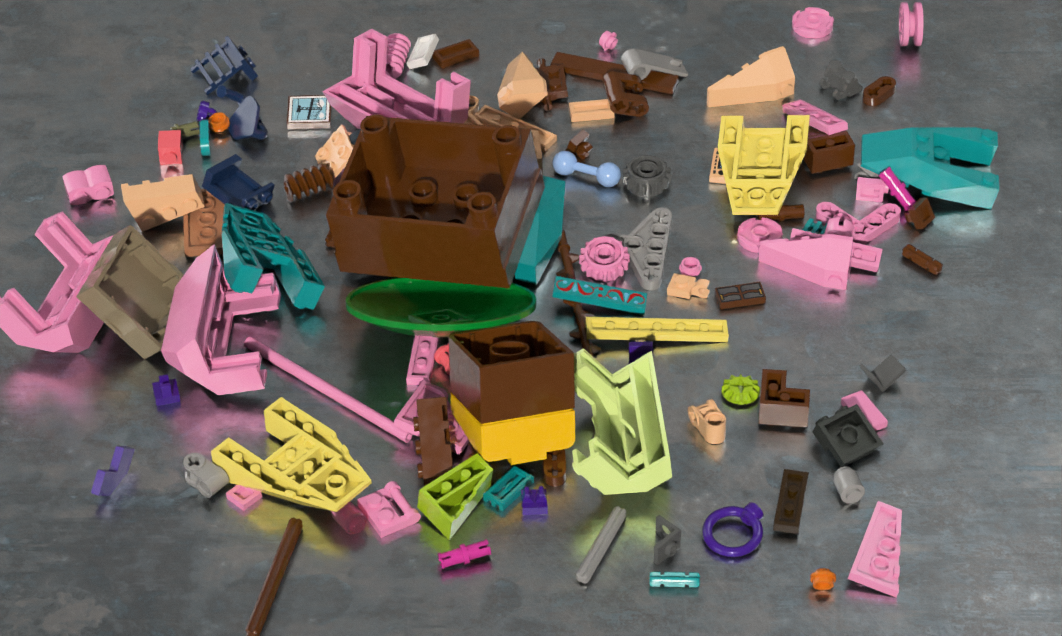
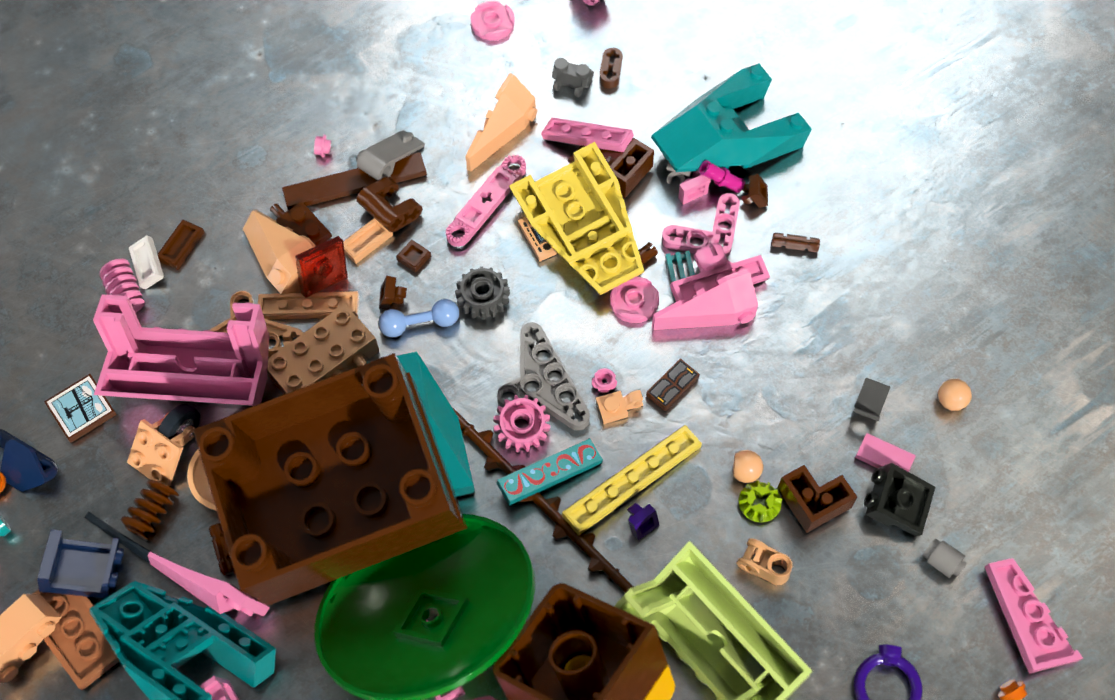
camera: 35 degrees left, 20 degrees up
dark brown plate [773,469,809,534] -> none
none -> bright pink plate [84,512,270,617]
none -> clear red tile [295,236,348,298]
none -> reddish brown tile [396,239,431,273]
none -> bright pink piece [446,154,526,247]
none -> light nougat piece [733,449,764,483]
none -> light nougat piece [938,379,972,411]

